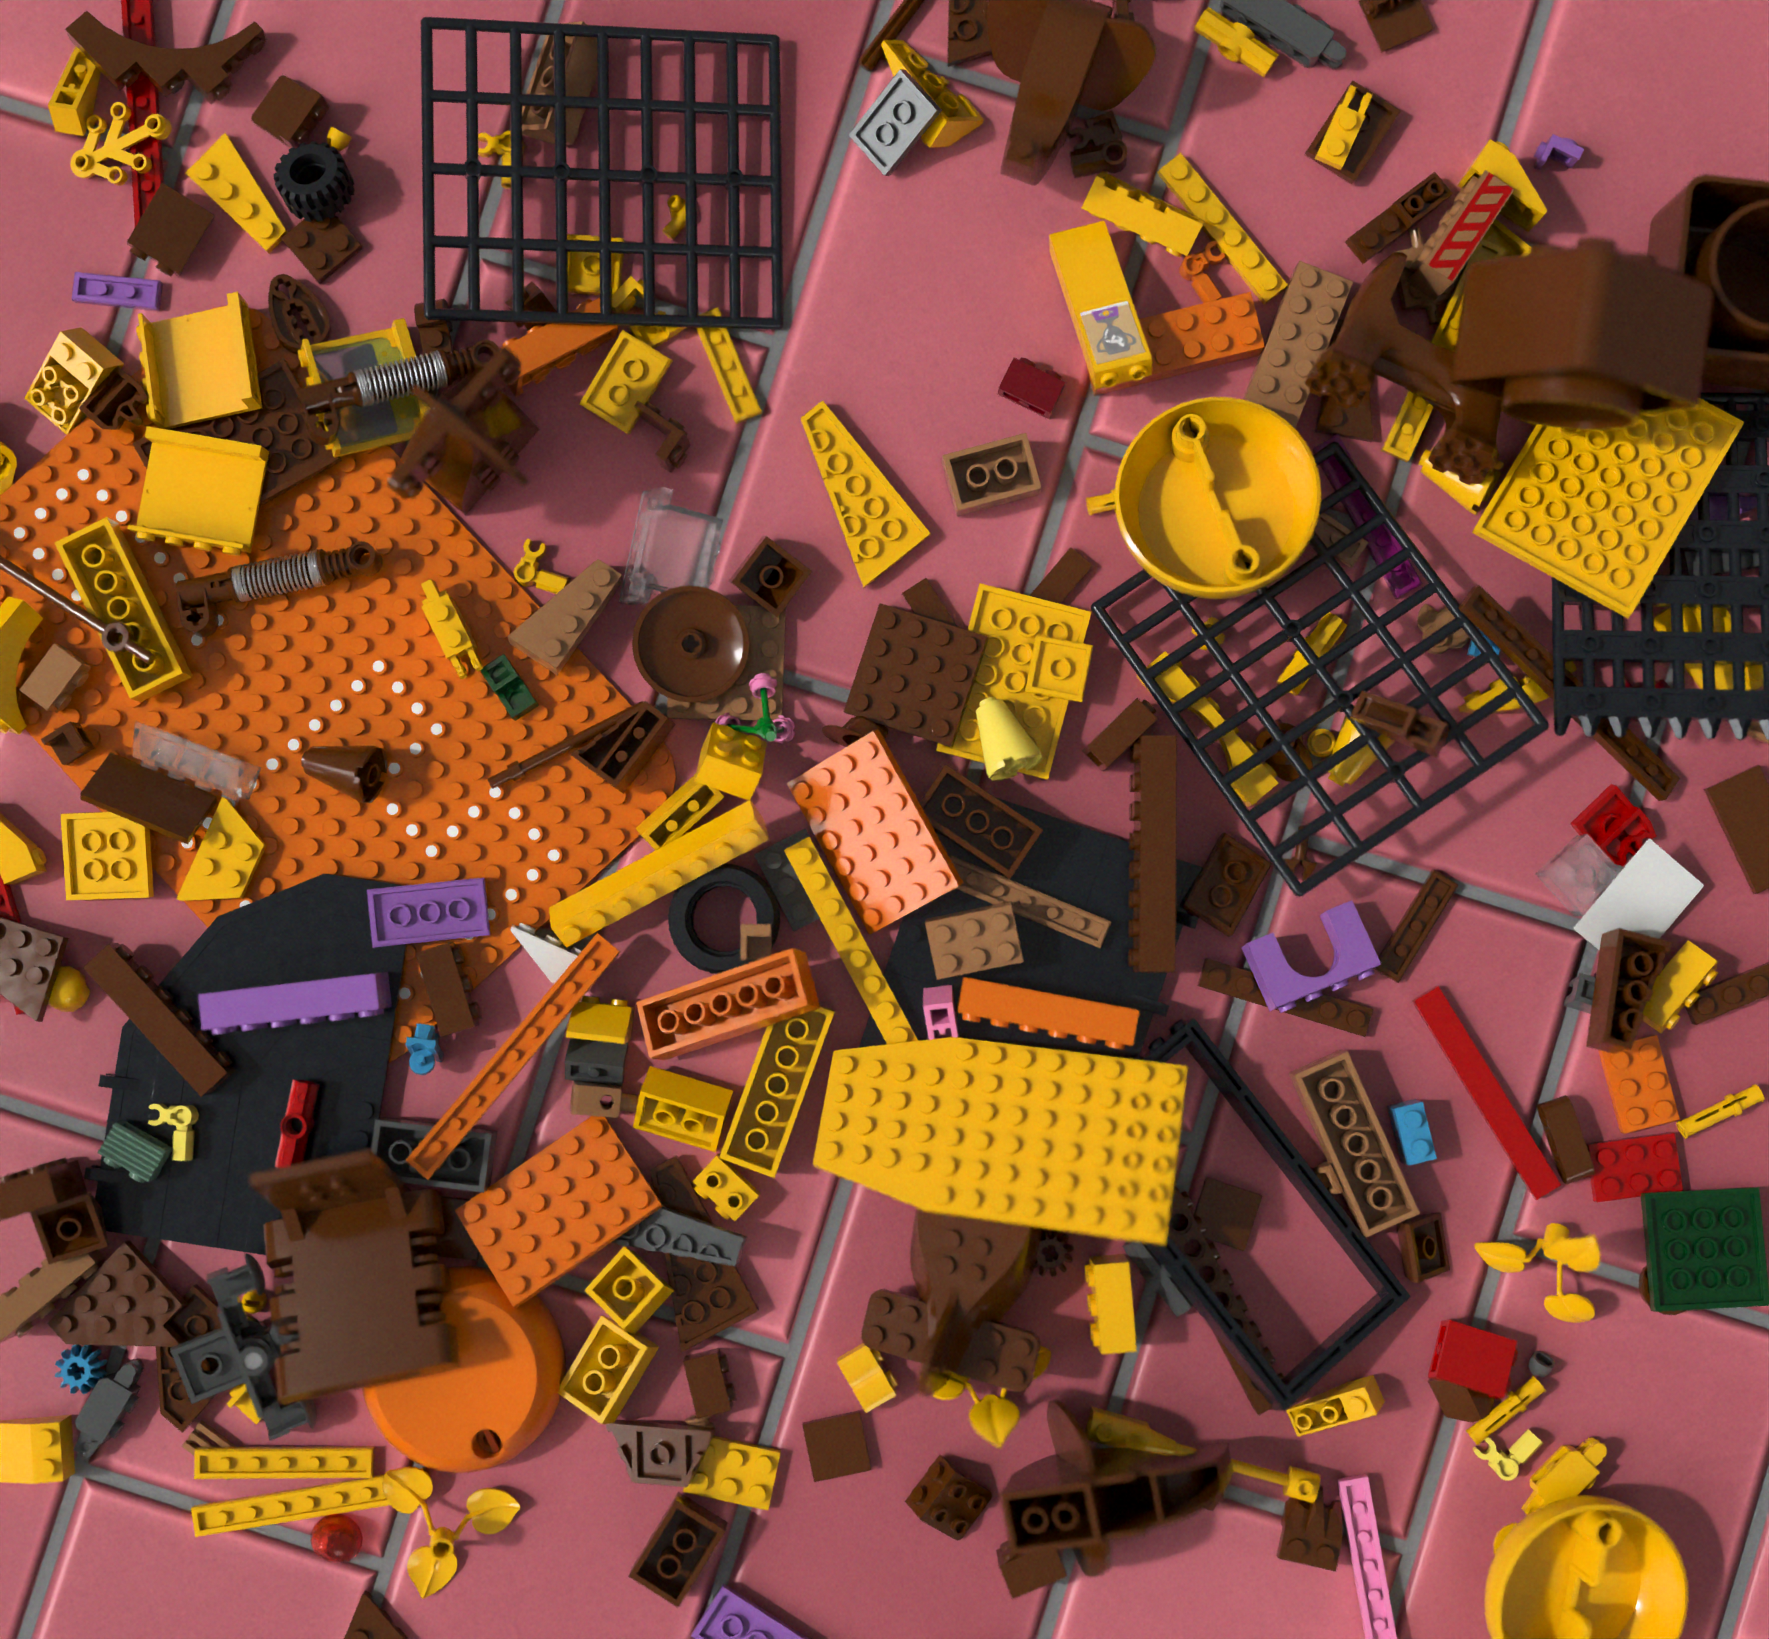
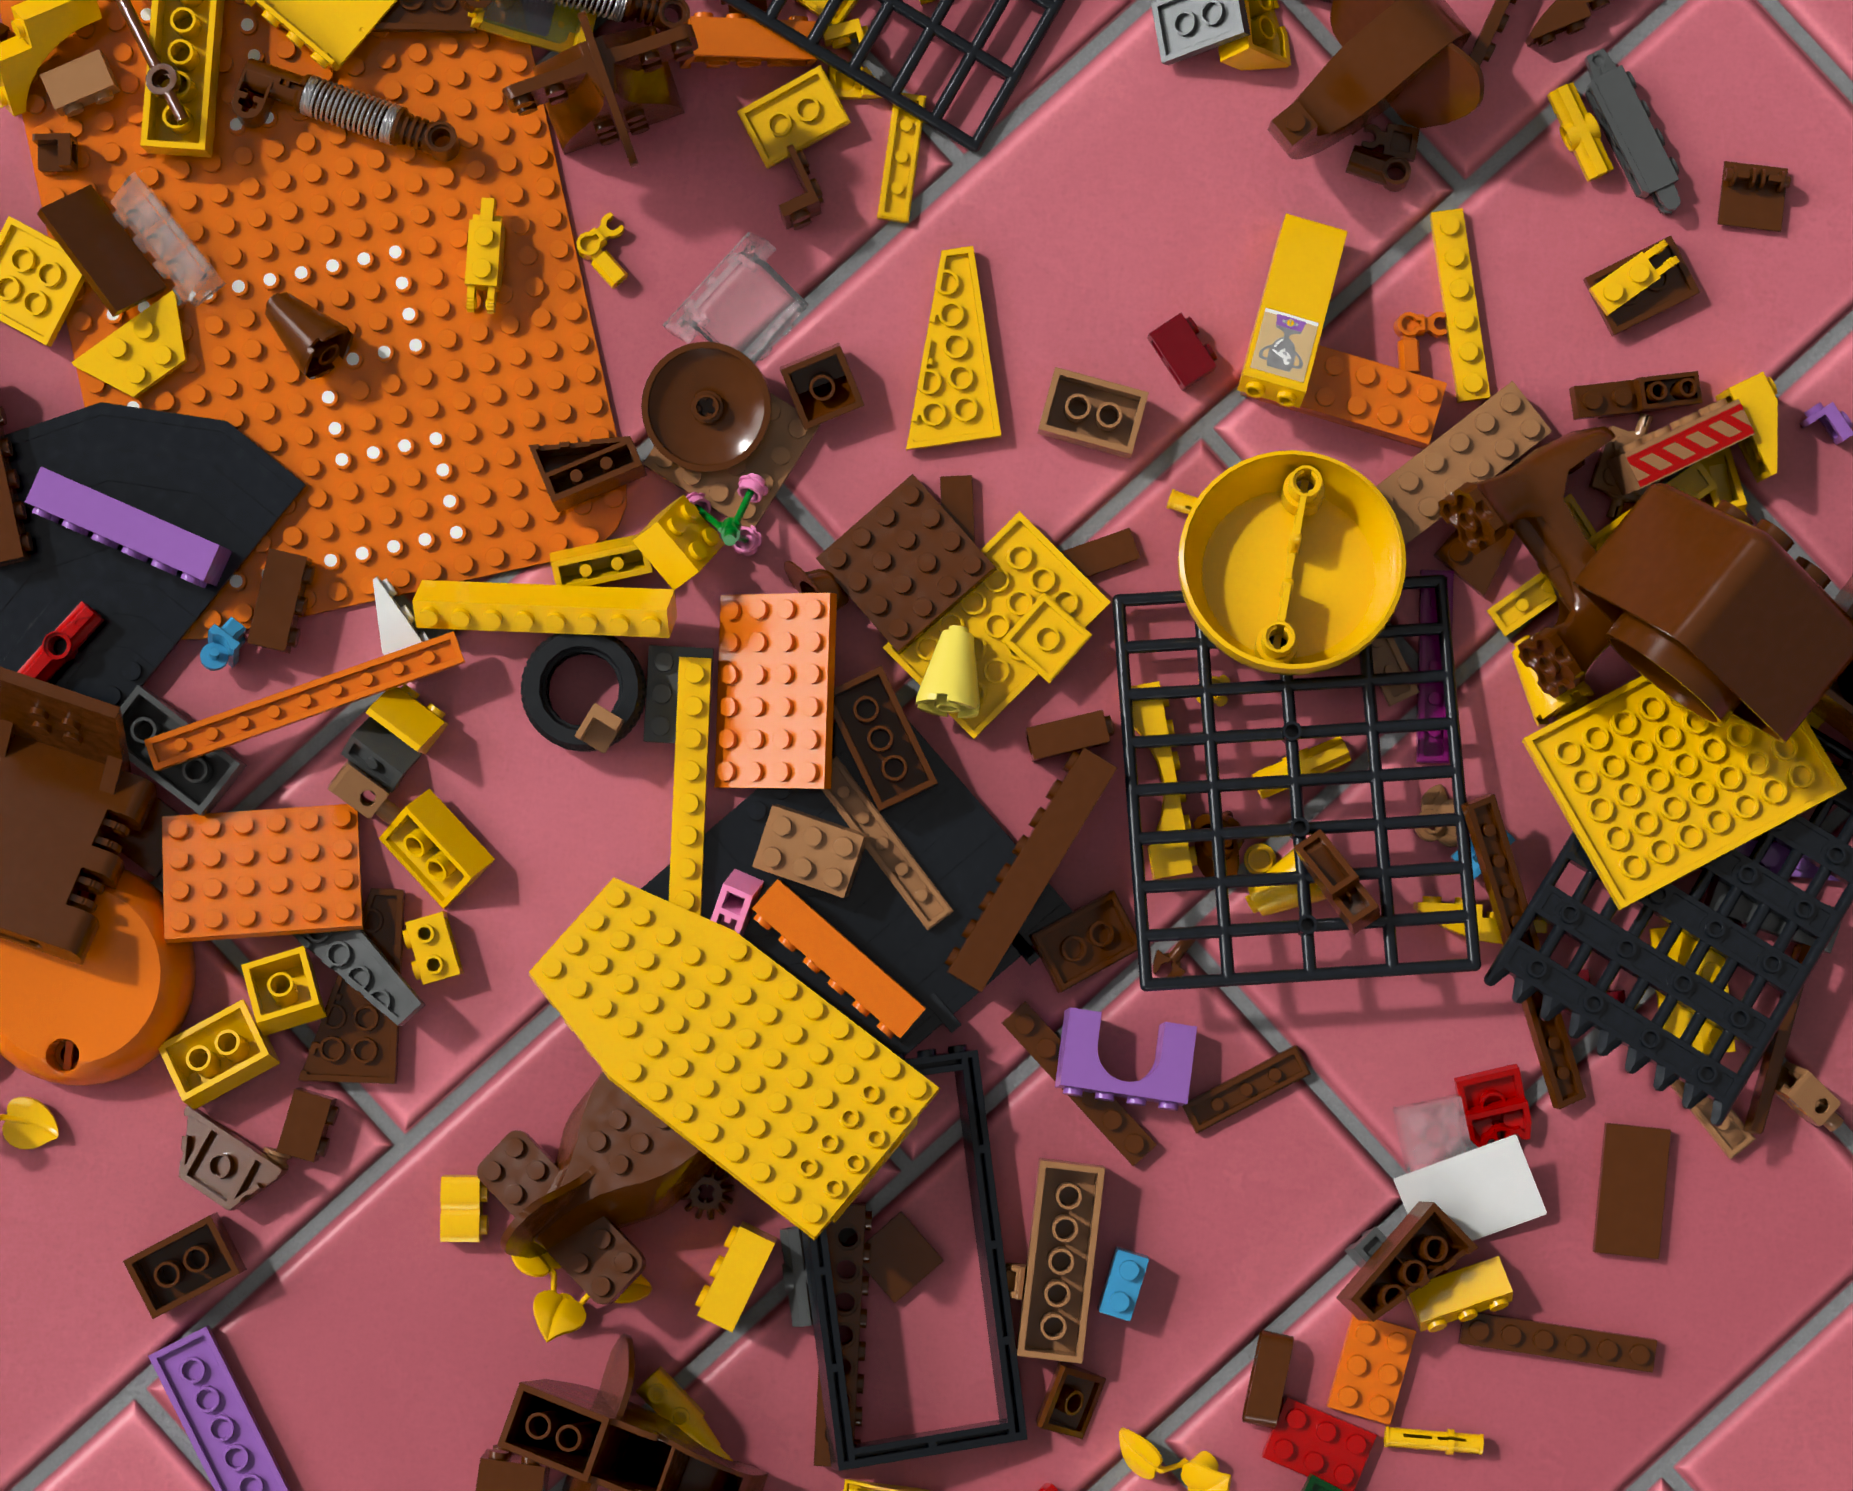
camera: 25 degrees right, 0 degrees up
medium lavender tile [367,877,491,947] -> none
dark green slope [480,654,539,721] -> none
reddish brown bar [488,701,643,789] -> none
medium nougat wedge [508,559,622,676] -> none
orange brick [636,948,820,1061] -> none
yellow plate [683,1436,781,1510] -> none
yellow brick [719,1005,835,1178] -> none
reddish brown tile [802,1411,871,1482] -> none
reddish brown bracket [905,1454,992,1540] -> none
yellow wedge [1081,171,1205,257] -> none
red tile [1412,986,1561,1200] -> none

